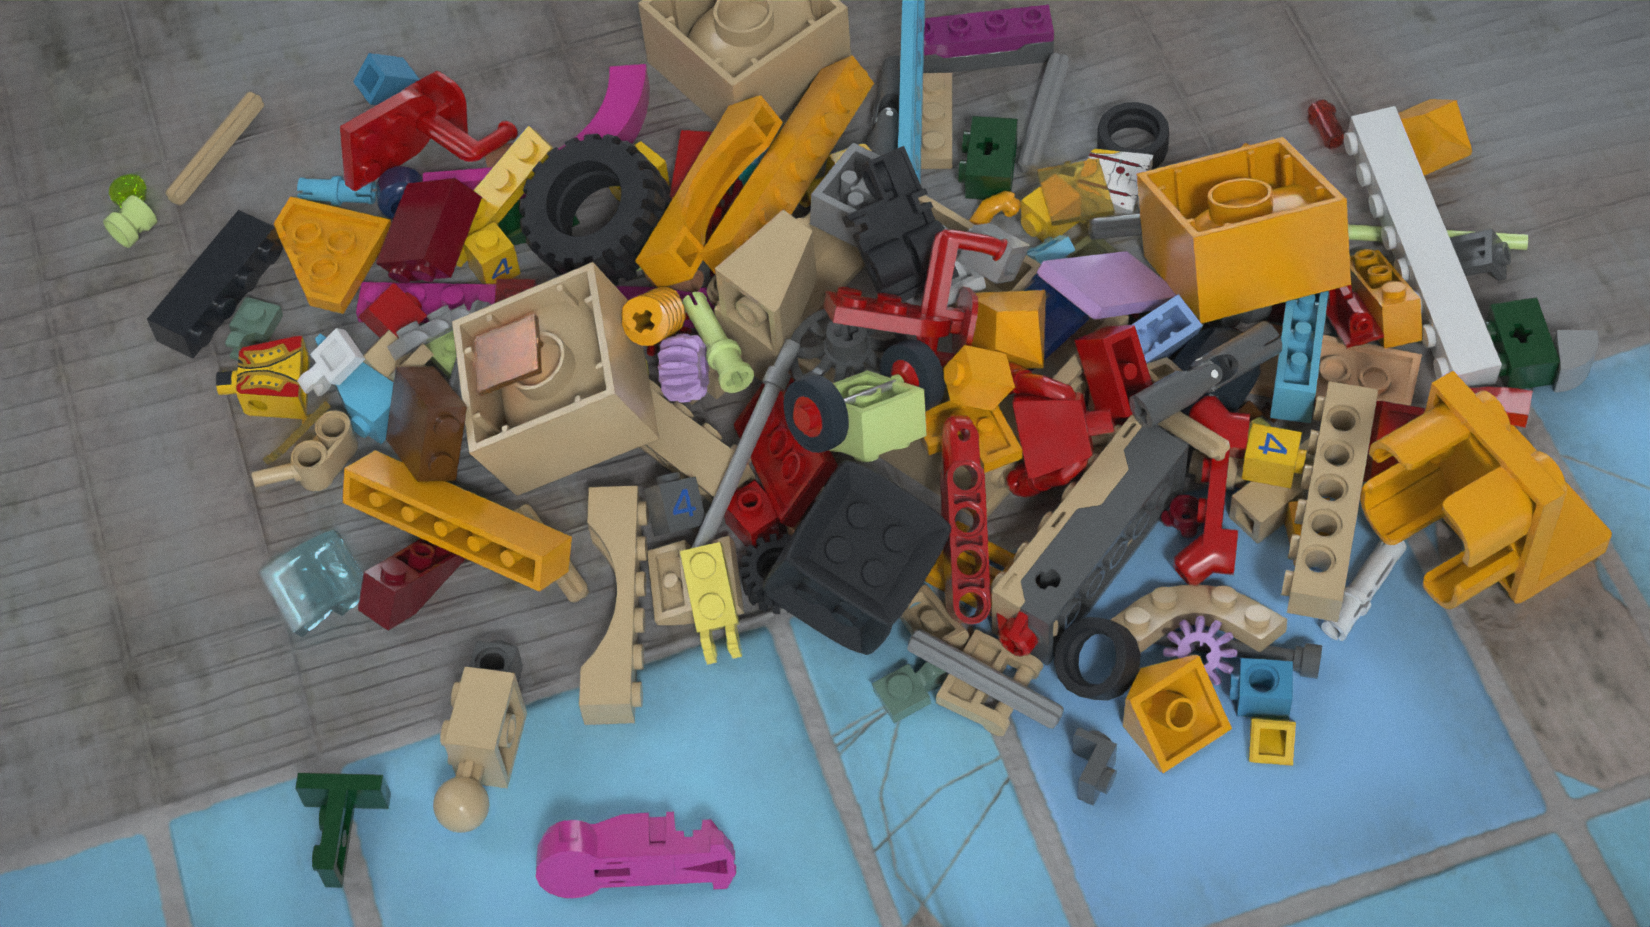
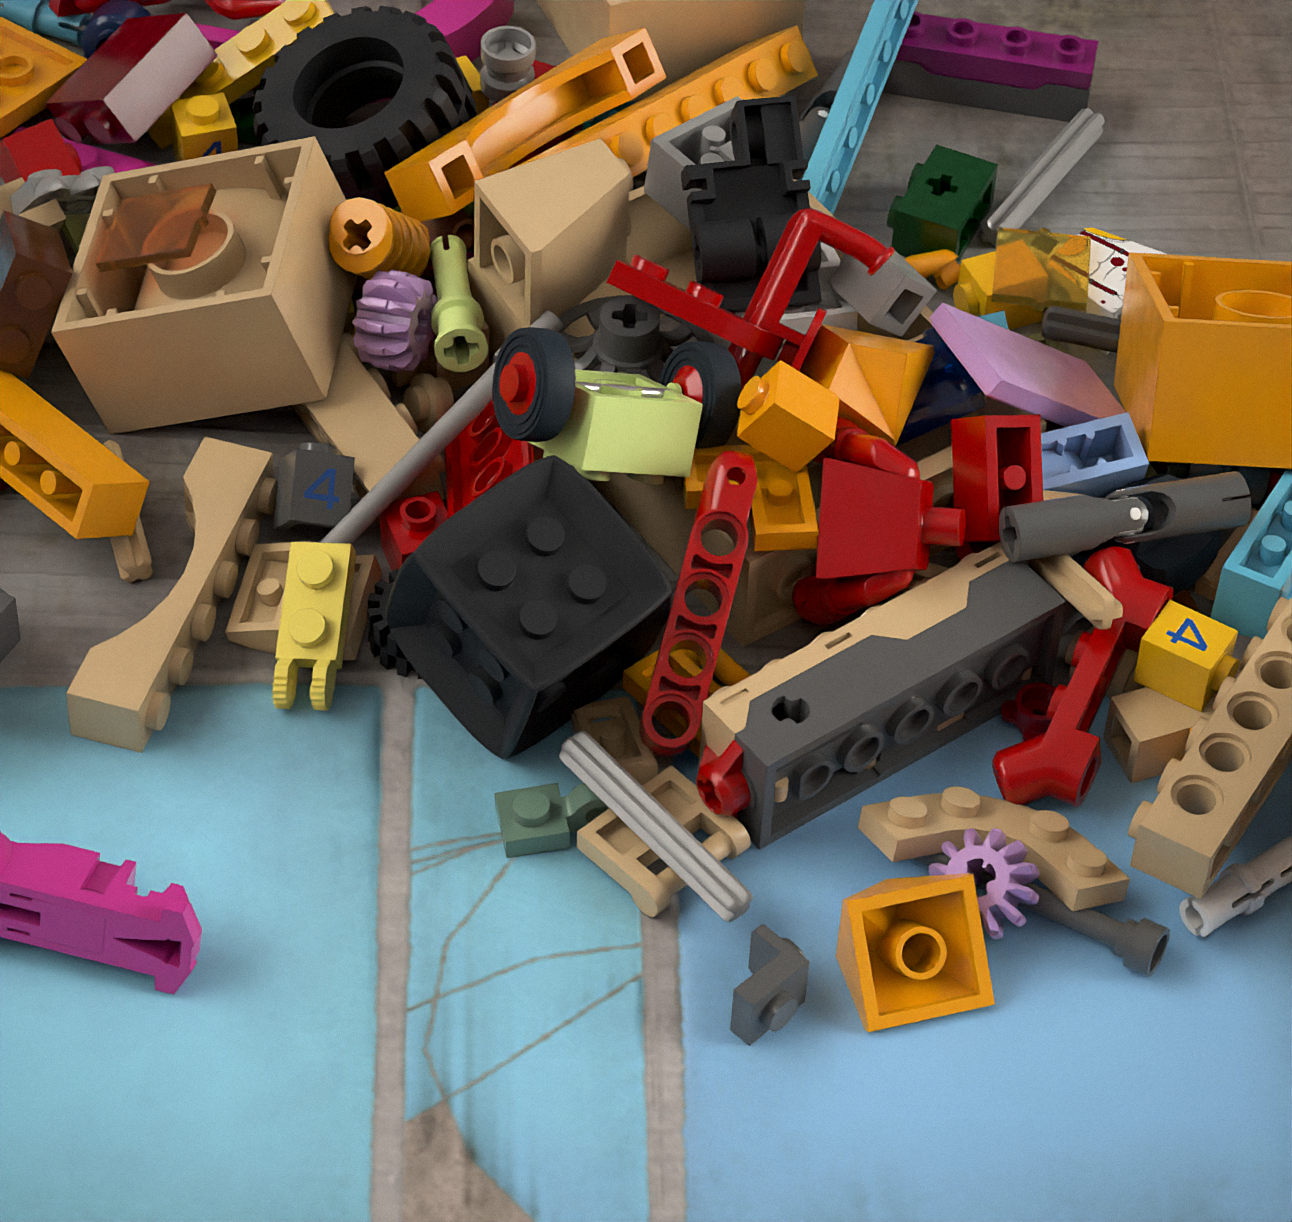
camera: 10 degrees right, 10 degrees down
tan plate [921,73,952,169] -> none
black tyre [1054,617,1141,701] -> none
black tyre [1097,102,1169,170] -> none
dark azure brick [1229,658,1293,719] -> none
yellow slope [1249,717,1296,766] -> none
none -> tan plate [404,373,454,433]
none -> light grey wheel [480,26,536,102]

